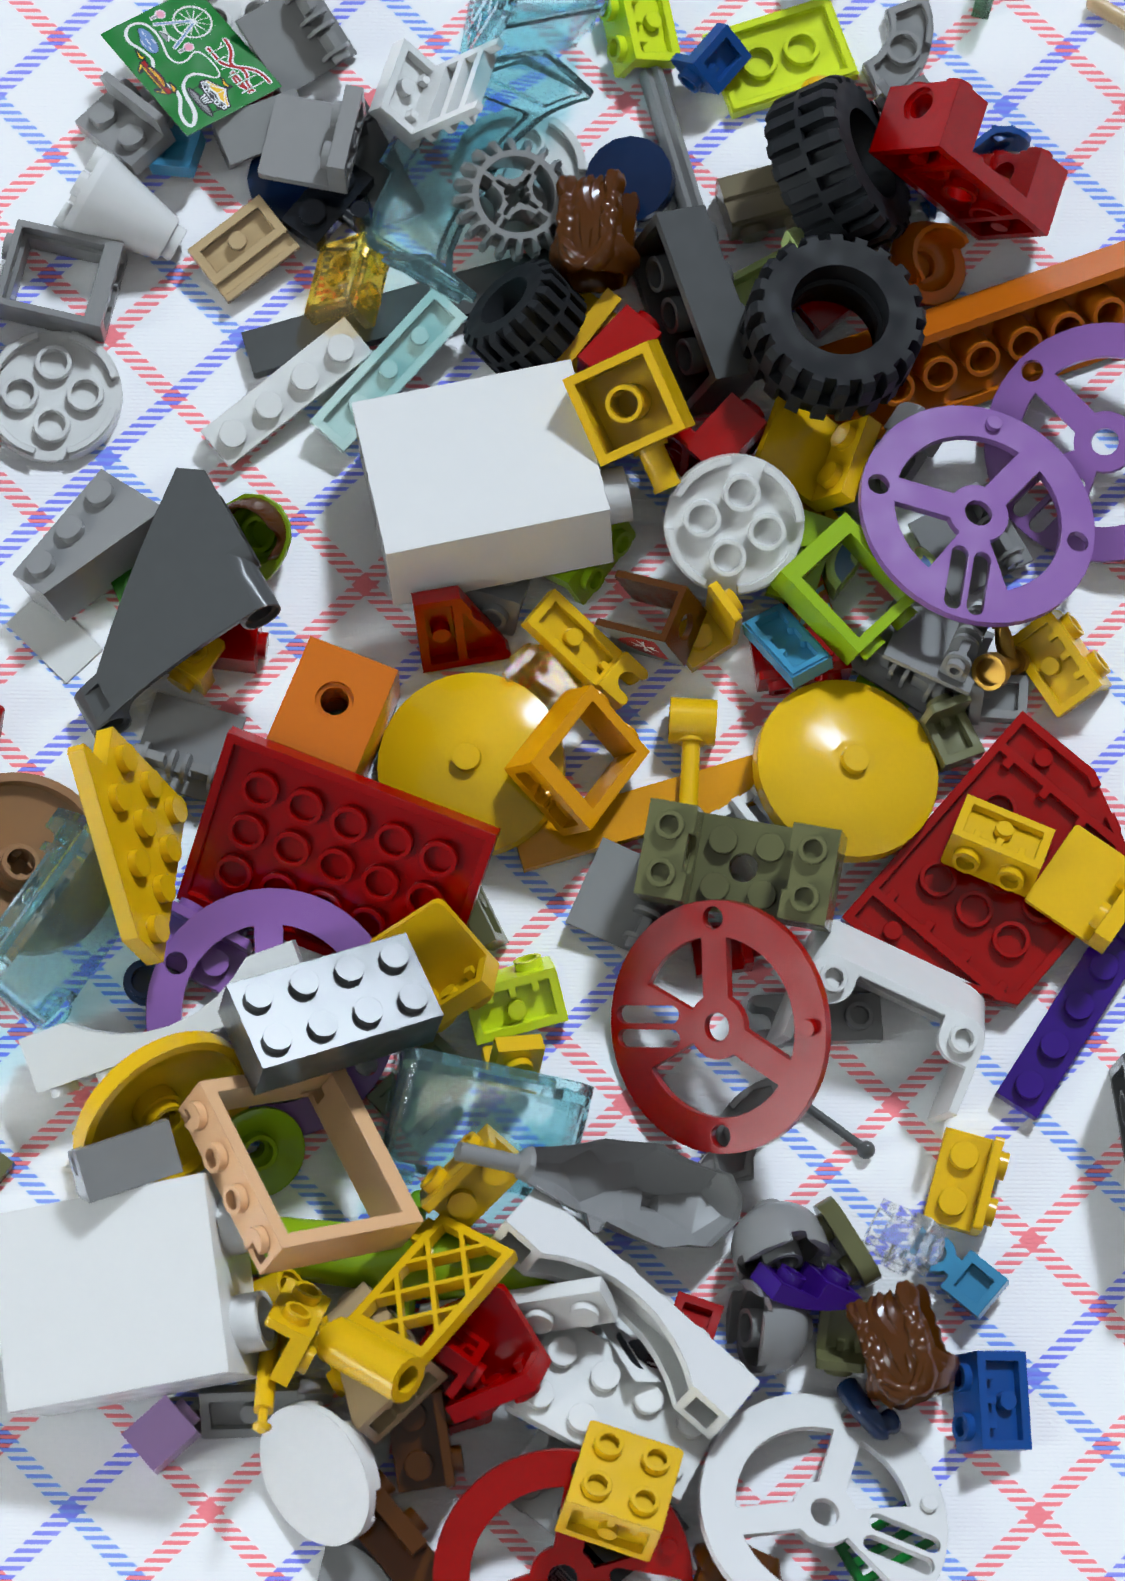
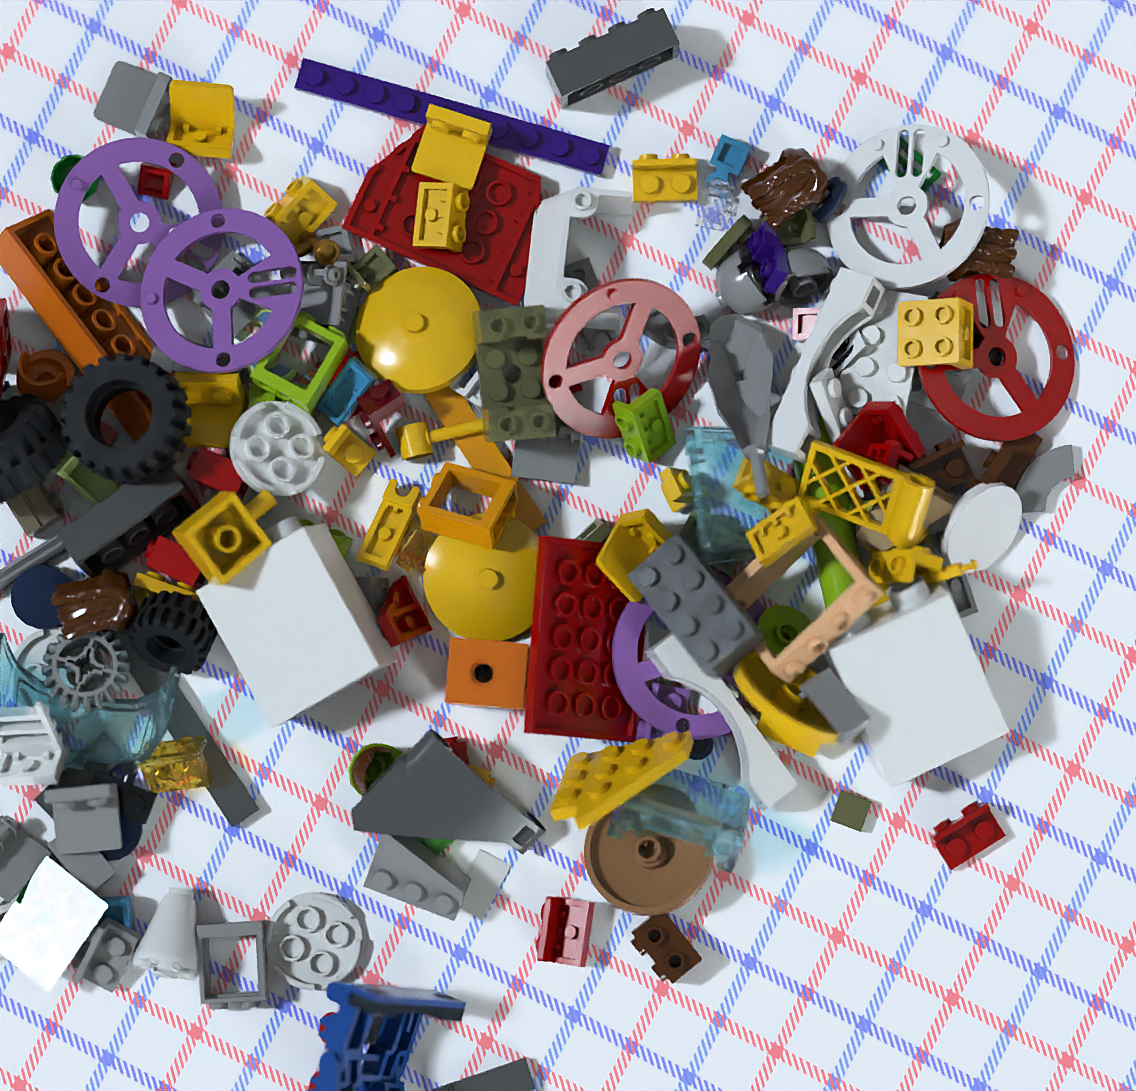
camera: 100 degrees left, 10 degrees up
lavender brick [121,1395,202,1475] -> none
light grey hinge [134,692,247,802] -> none
tan plate [187,194,300,304] -> none
white plate [200,317,372,468] -> none
light aqua plate [309,286,468,453] -> none
neon yellow bracket [467,953,569,1046] -> none
reddish brown piece [594,570,707,666] -> none
dark grey hinge [807,1105,875,1159] -> none
blue bracket [952,1351,1032,1453] -> none
none -> dark red bracket [356,379,406,458]
none -> lime bracket [612,388,677,464]
none -> yellow bracket [745,496,818,567]

